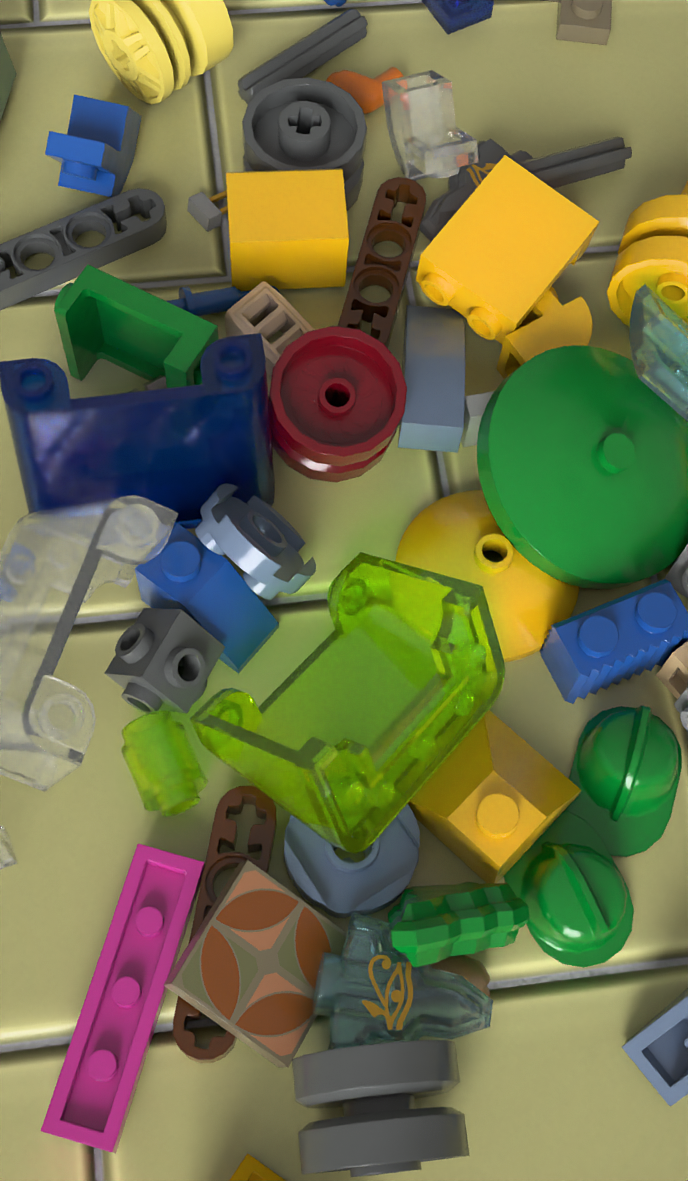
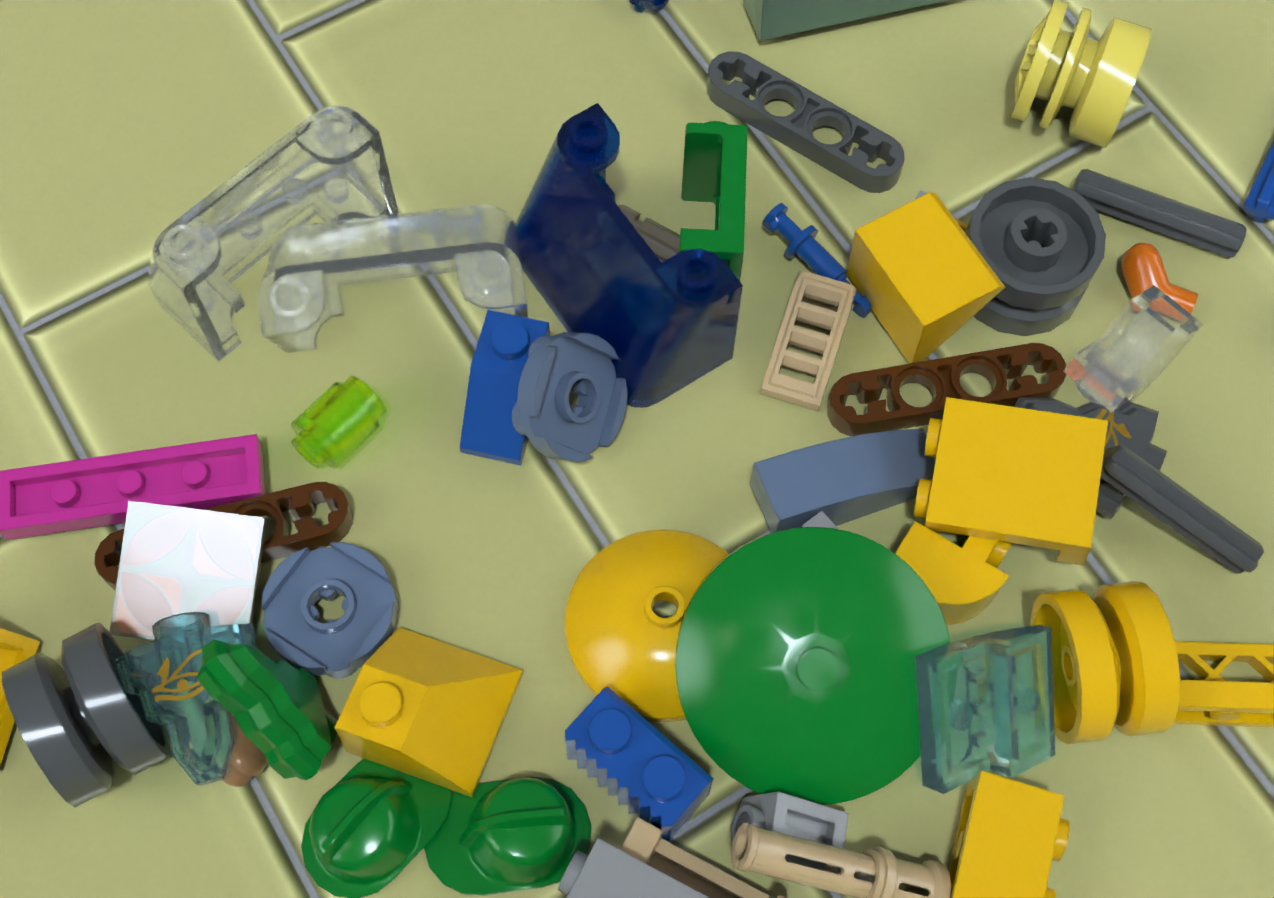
camera: 70 degrees right, 0 degrees up
blue brick [45,94,142,197] -> none
dark grey brick [105,608,225,715] -> none
clear neon green windscreen [189,552,505,854] -> none
dark red wheel [265,326,407,483] -> none

